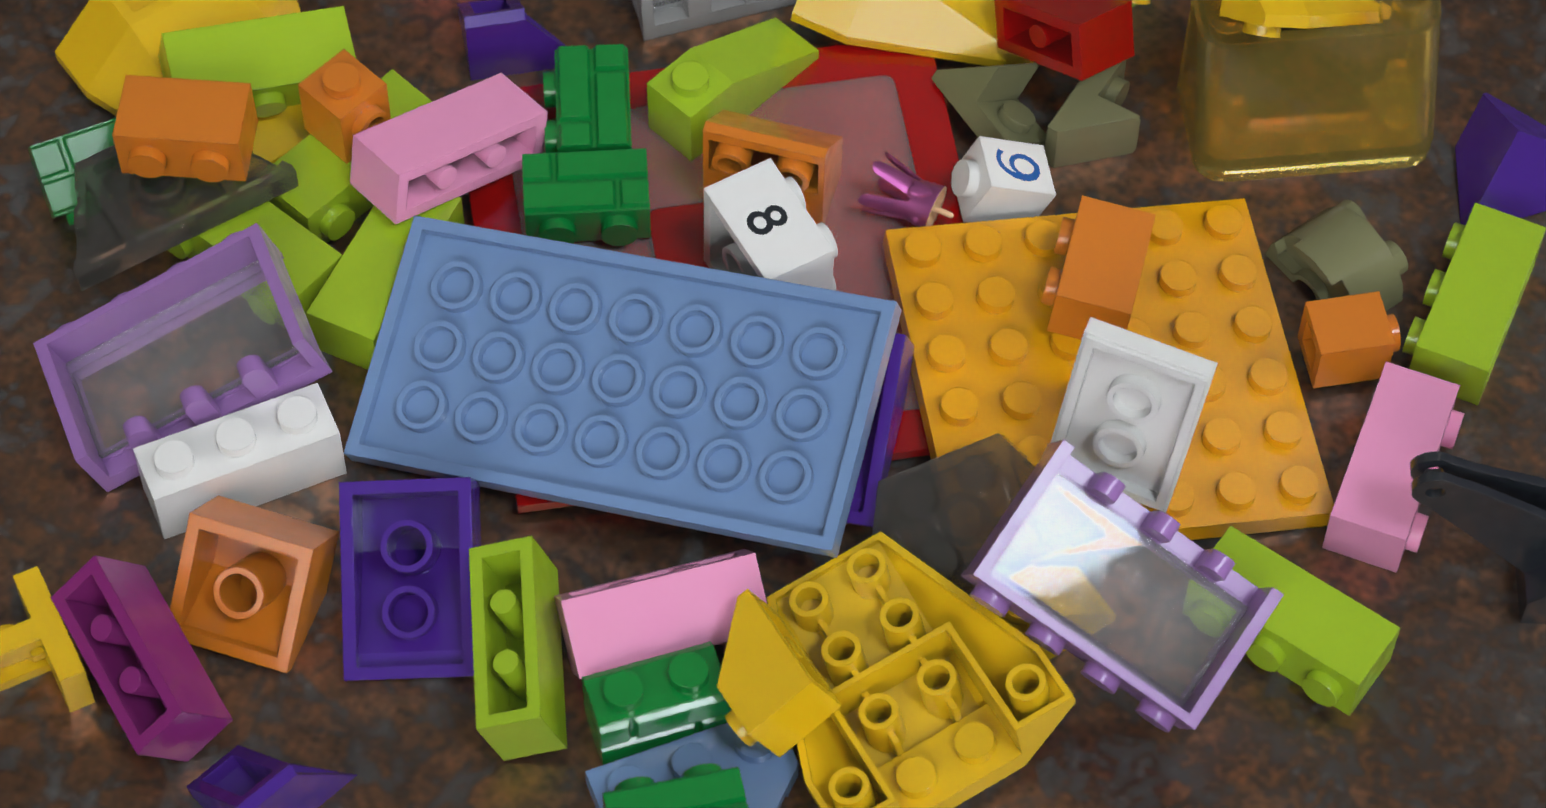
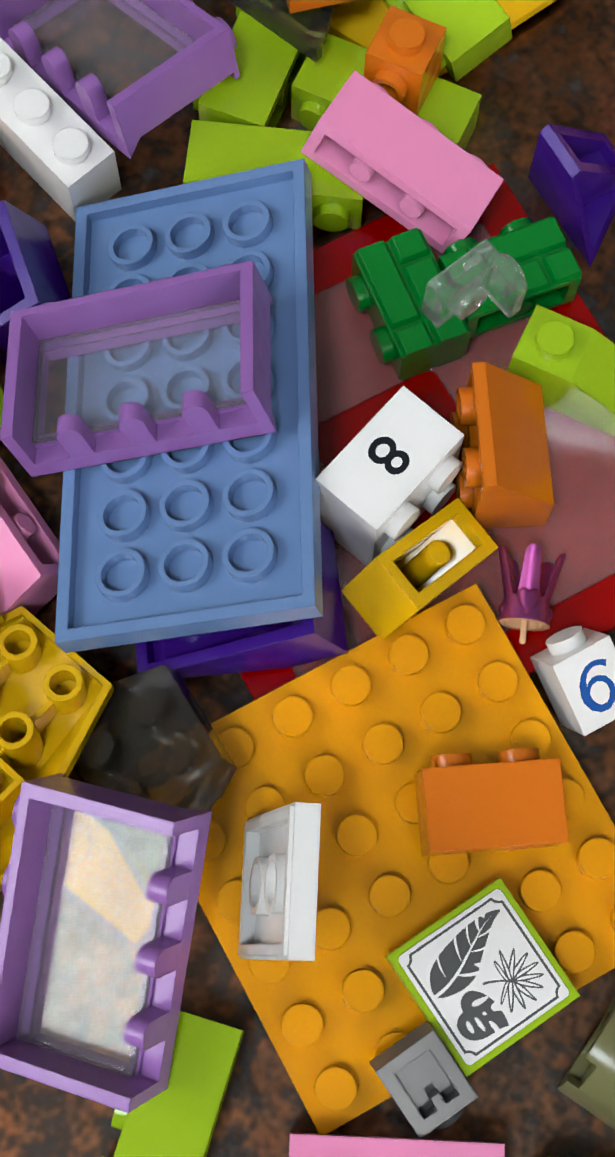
camera: 70 degrees right, 15 degrees up
orange brick [1297,291,1401,389] -> none
none -> window [0,260,277,477]
none -> yellow slope [341,498,499,640]
none -> bracket [369,1021,478,1139]
none -> tile [385,878,580,1077]
none -> clear bracket [421,239,528,328]

